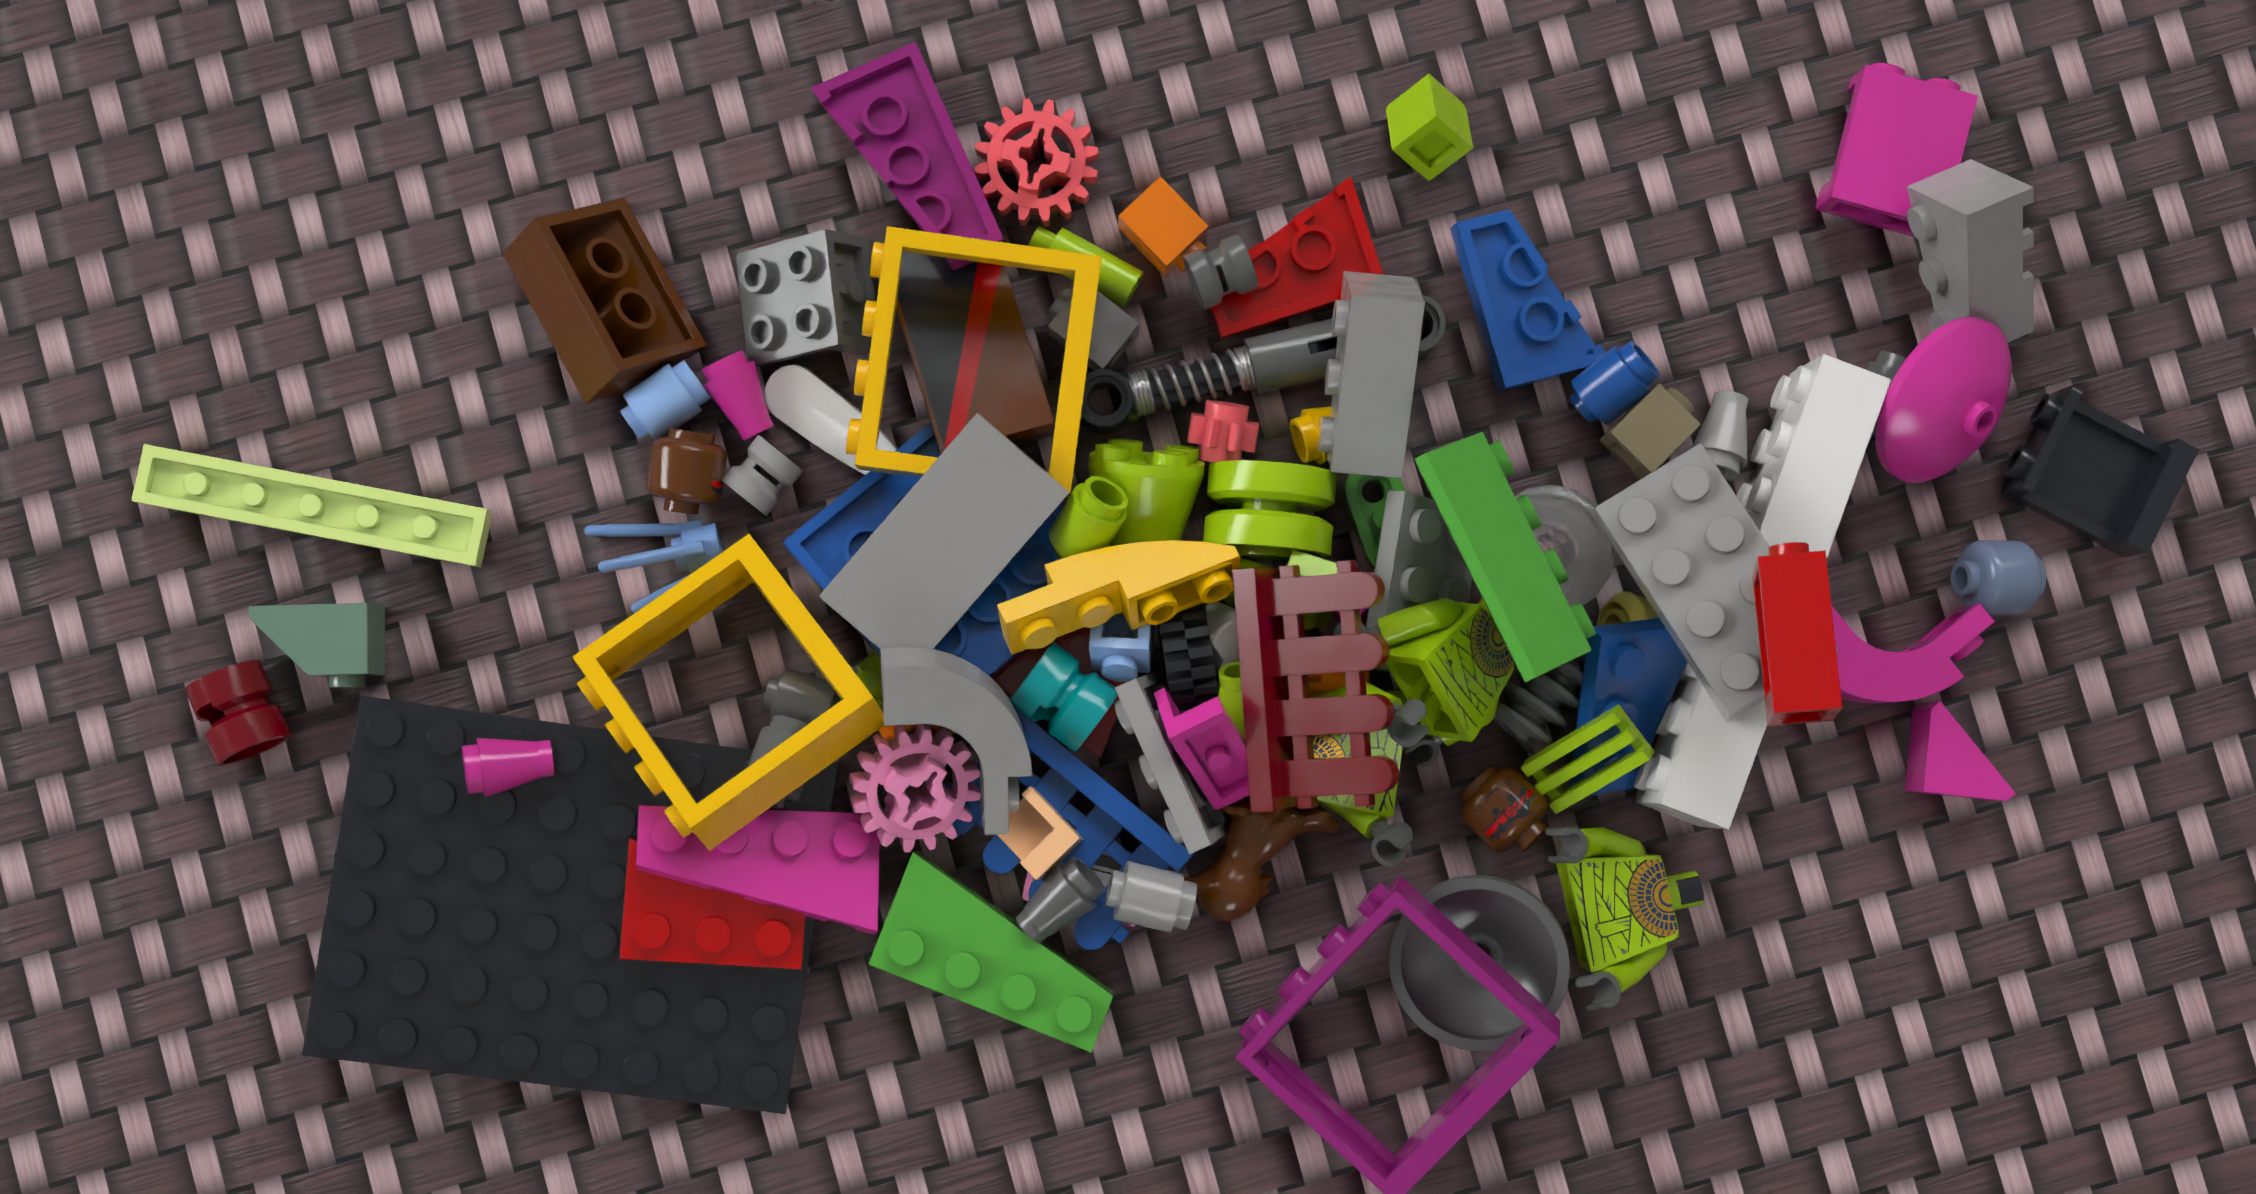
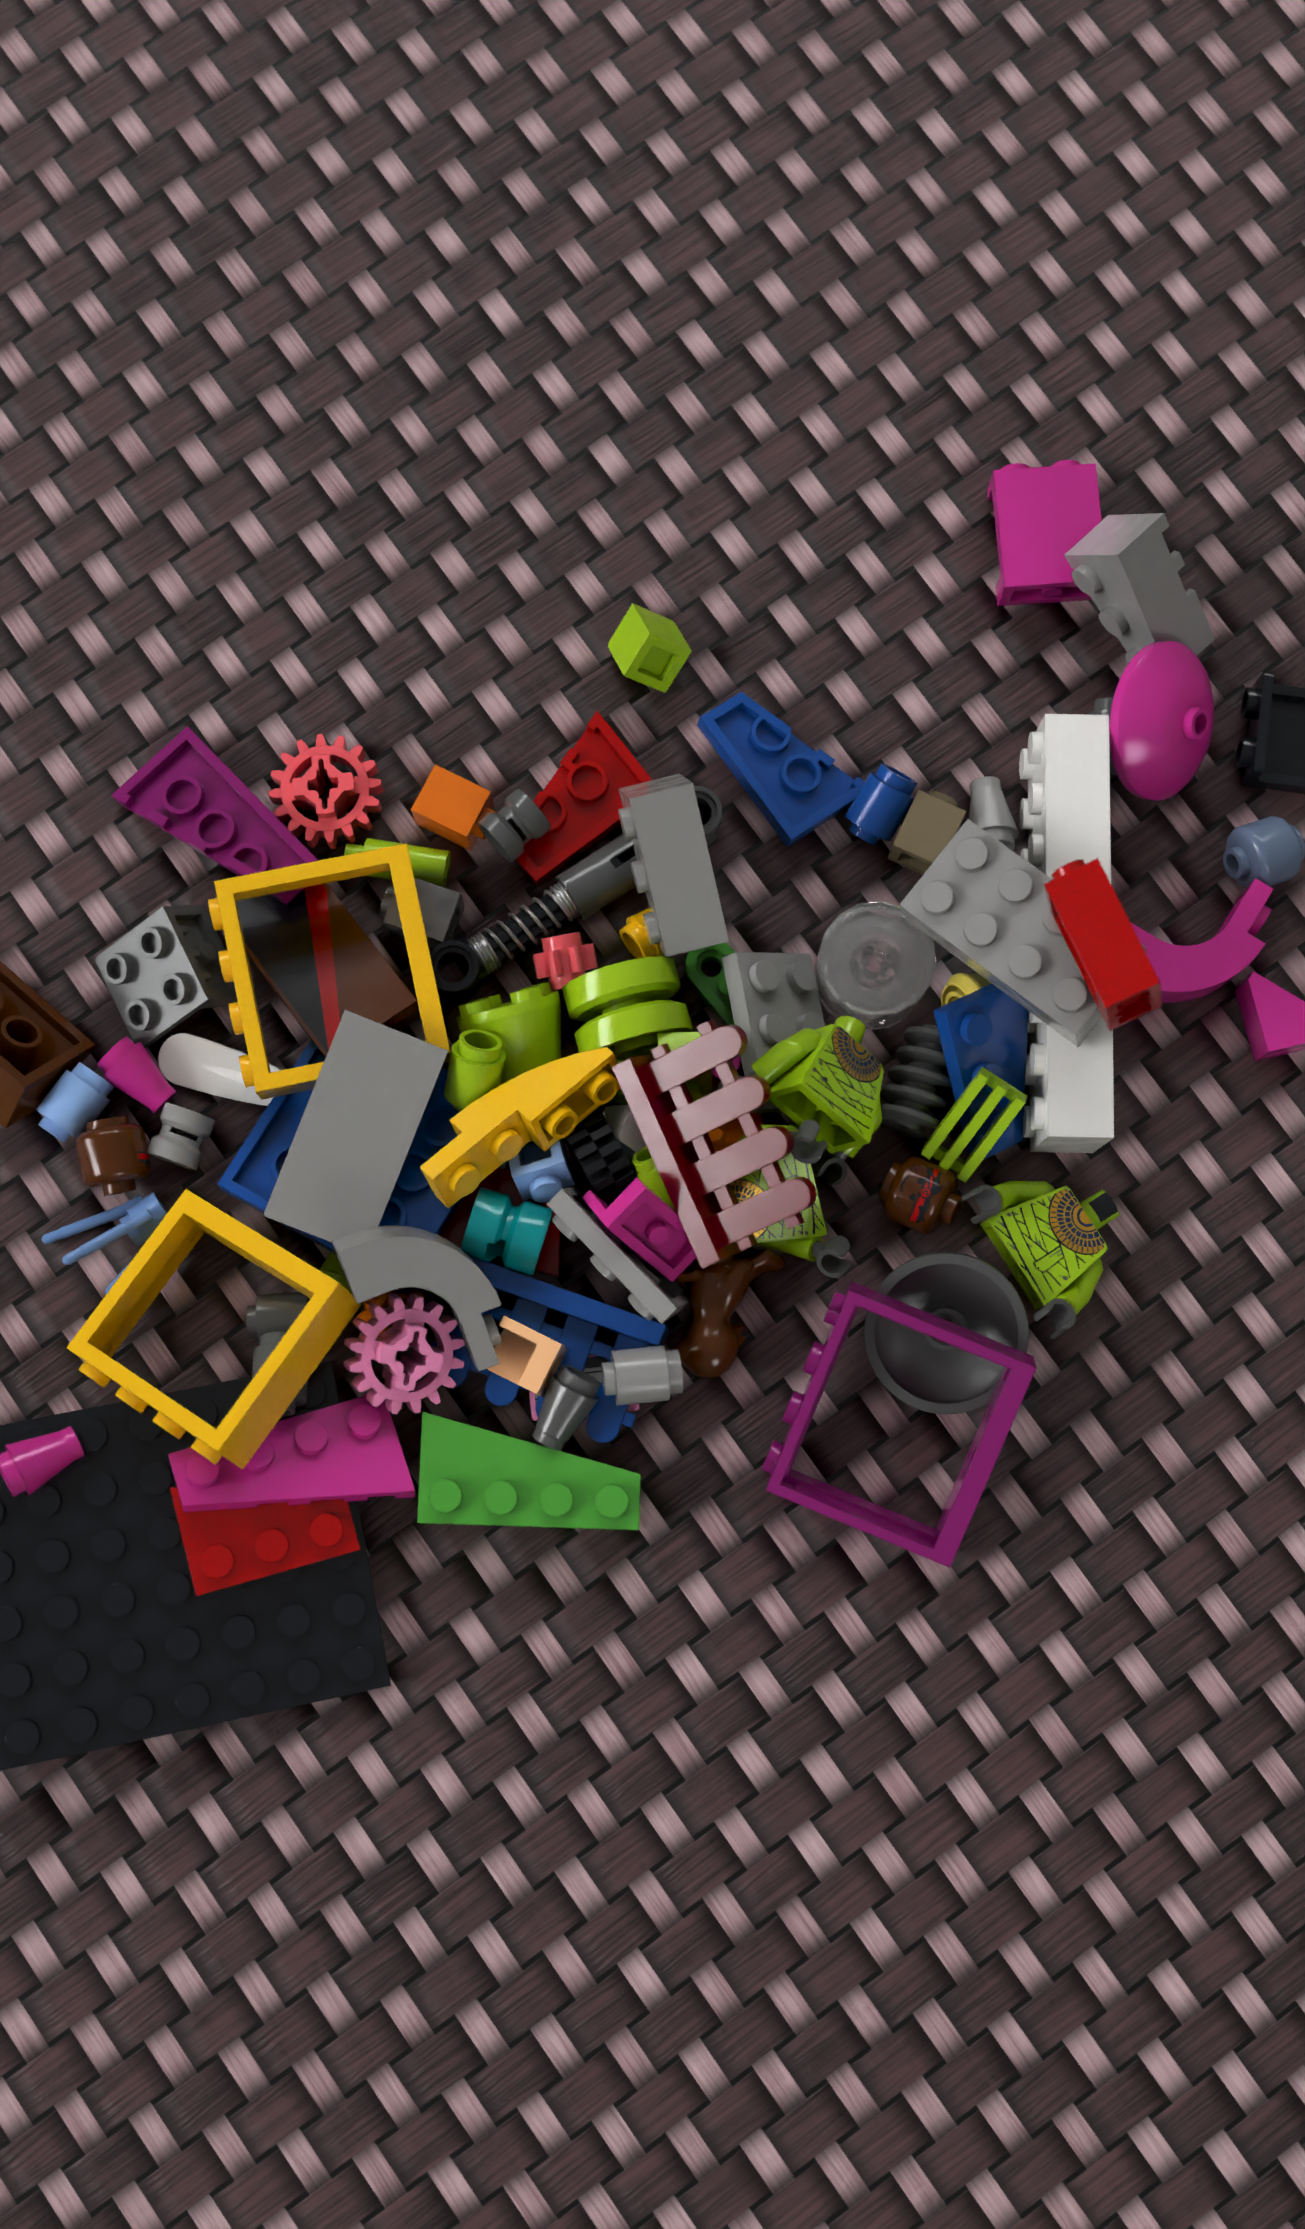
camera: 15 degrees left, 5 degrees down
bright green slope [1415,432,1596,683] -> none

